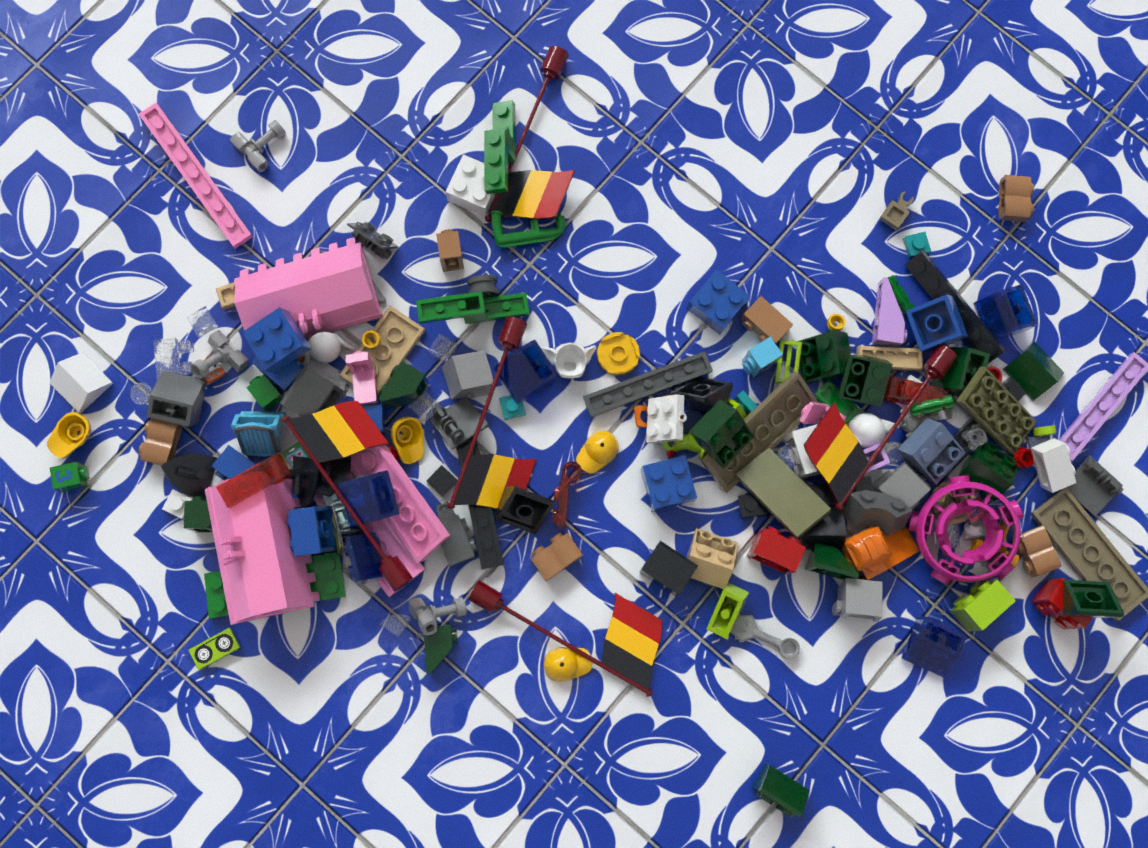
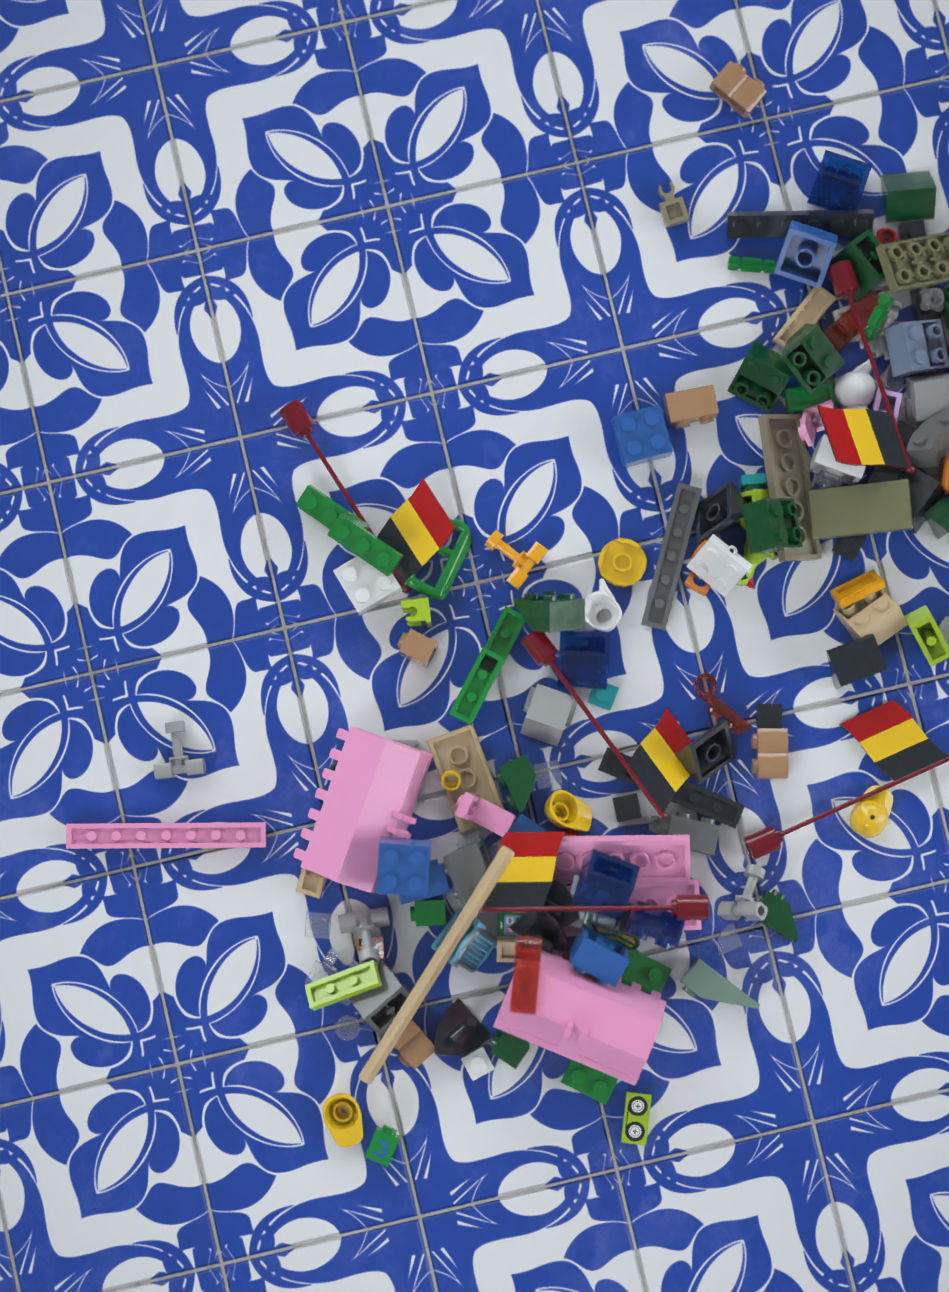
camera: 45 degrees left, 5 degrees up
white slope [49,352,113,414] -> none
blue slope [212,445,267,480] -> none
white piece [303,332,355,366] -> none
dark grey hinge [347,222,398,259] -> none
clear plate [428,333,459,363] -> none
dark grey hinge [429,397,489,450] -> none
dark grey wheel [467,275,499,298] -> none
yellow cap [576,430,619,474] -> none
blue brick [641,455,697,512] -> none
medium azure brick [742,336,783,378] -> none
red brick [747,527,806,575] -> none
lime tile [774,339,802,383] -> none
yellow hinge [827,314,846,331] -> none
lavender slope [872,277,907,348] -> none
teal plate [903,232,931,259] -> none
none -> lime plate [305,960,382,1011]
none -> tan axle [359,846,514,1084]
none -> lime hinge [401,597,432,628]
none -> light orange bar [484,530,548,590]
none -> slope [514,591,585,633]
none -> sand green slope [679,958,760,1009]
none -> black tile [756,704,782,729]
none -> light orange tile [830,569,886,609]

